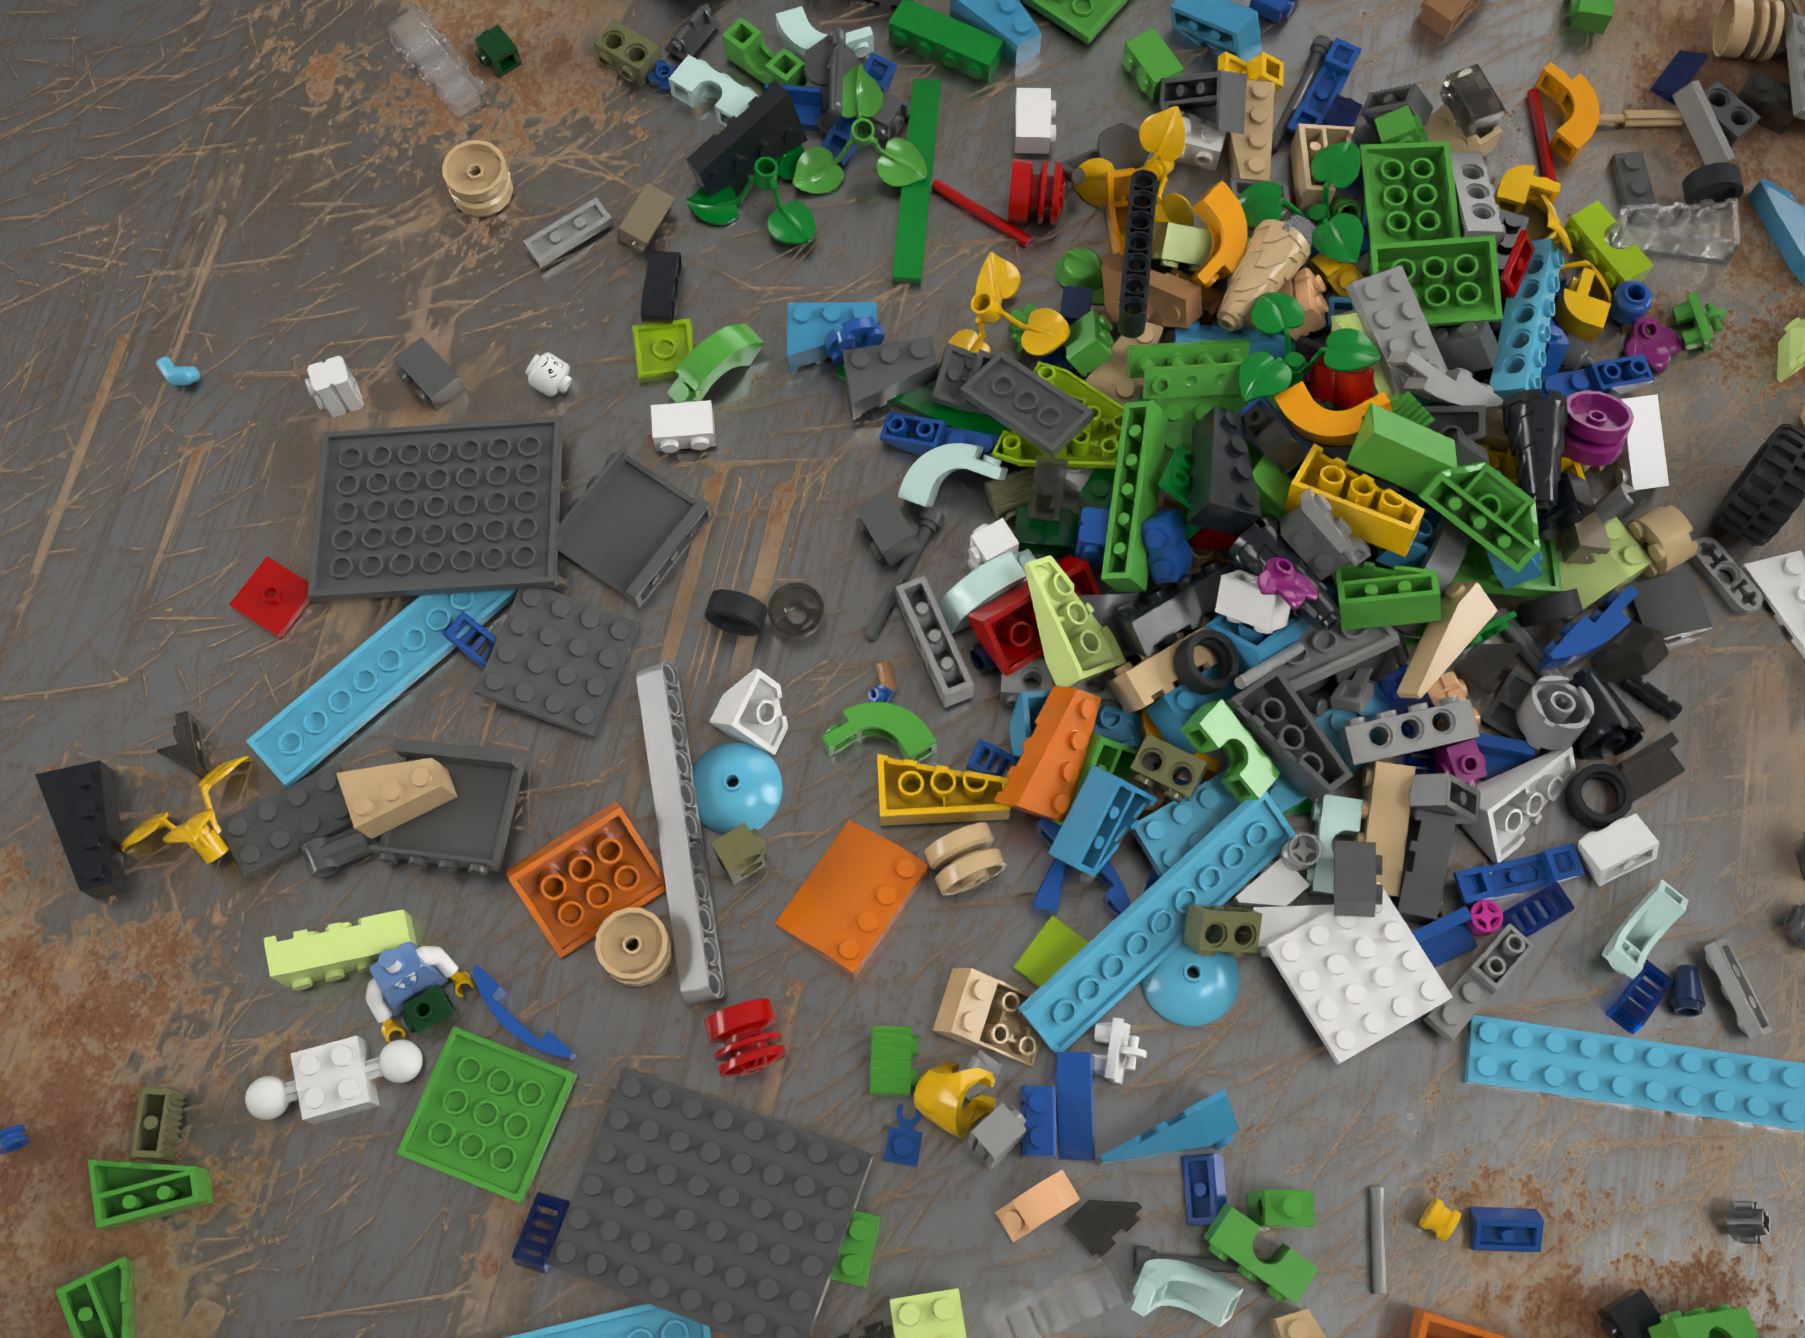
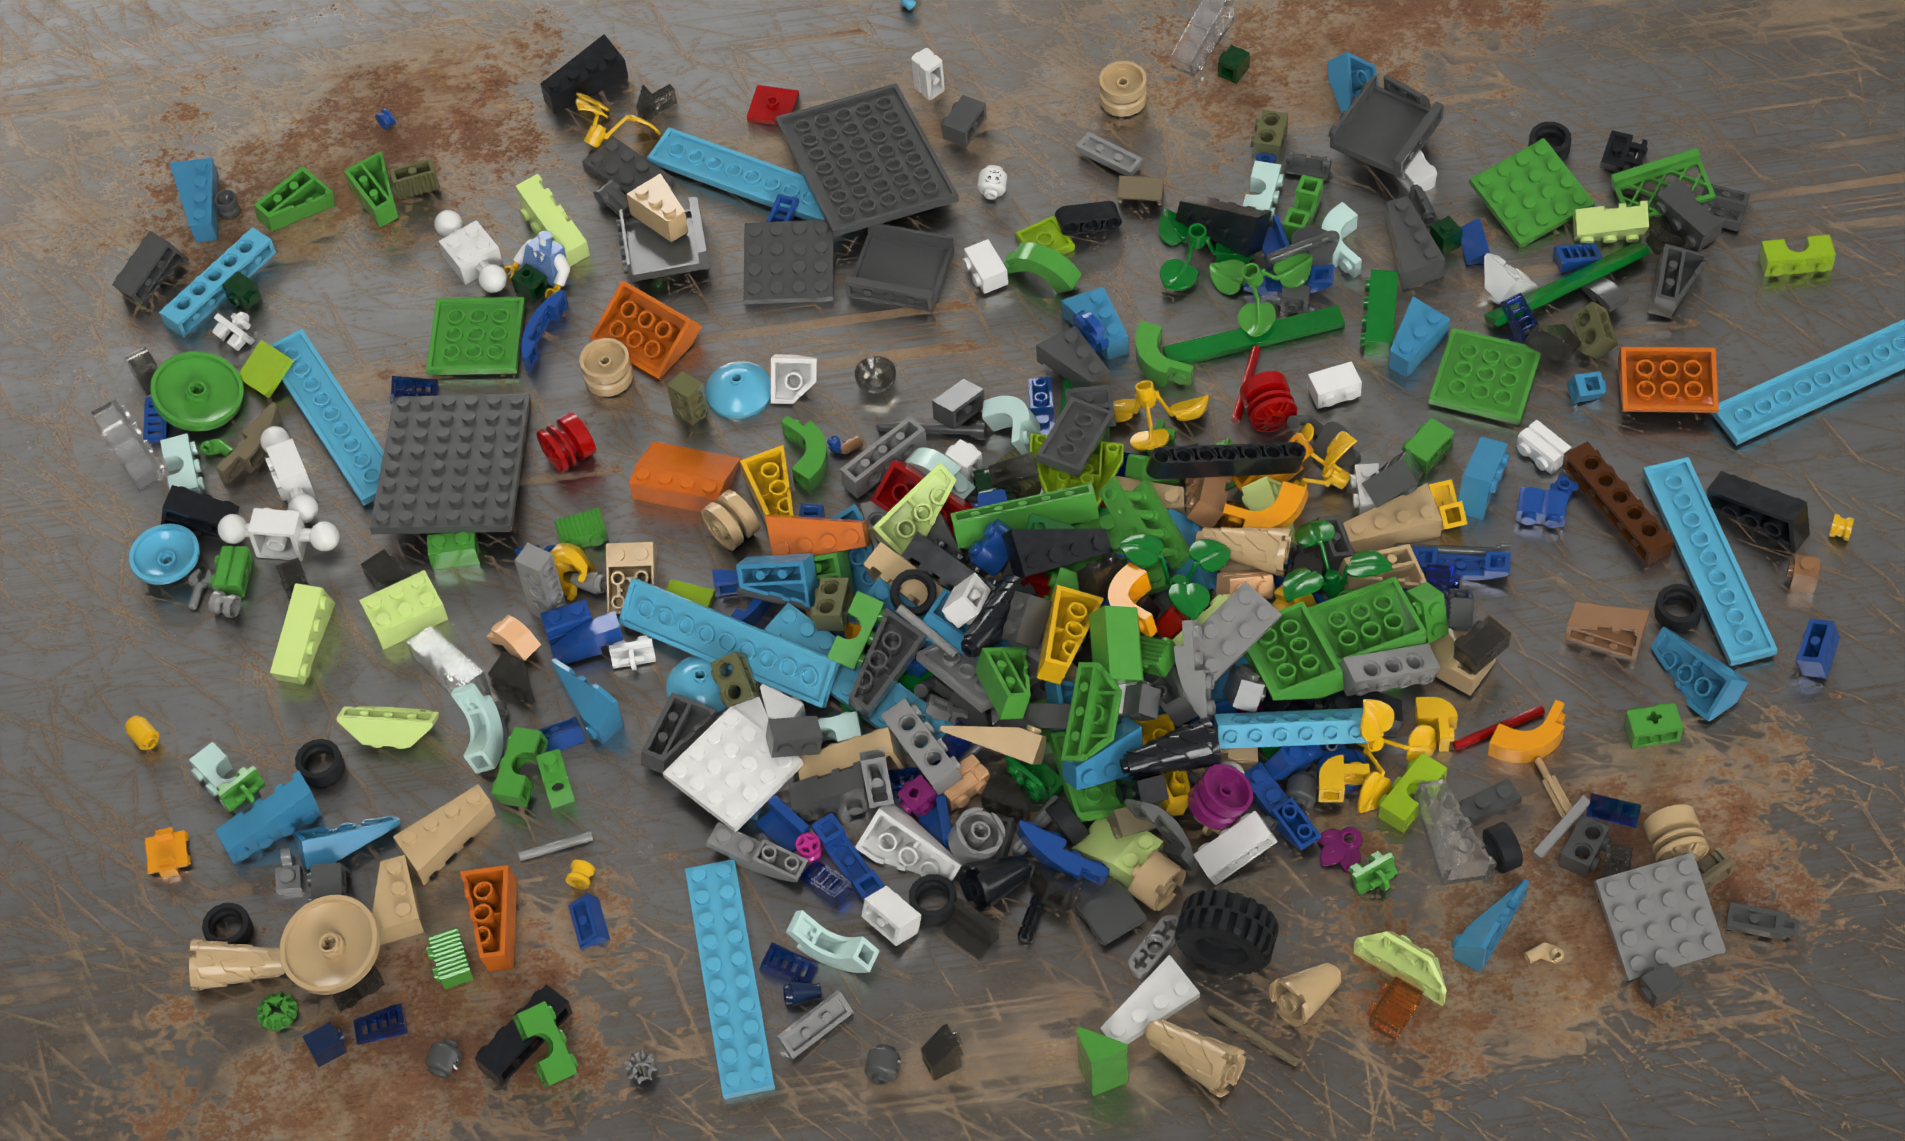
camera: 75 degrees right, 15 degrees down
light grey beam [636,660,725,1006] -> none
black tyre [705,589,768,636] -> none
magenta plate [1257,557,1318,610] -> none
light grey wheel [1280,833,1322,871] -> none
light grey hinge [1300,488,1371,566] -> none
red slope [1499,230,1535,298] -> none
blue head [1609,280,1652,325] -> none
none -> dark grey wedge [641,692,717,774]
none -> bright green arch [1135,321,1194,387]

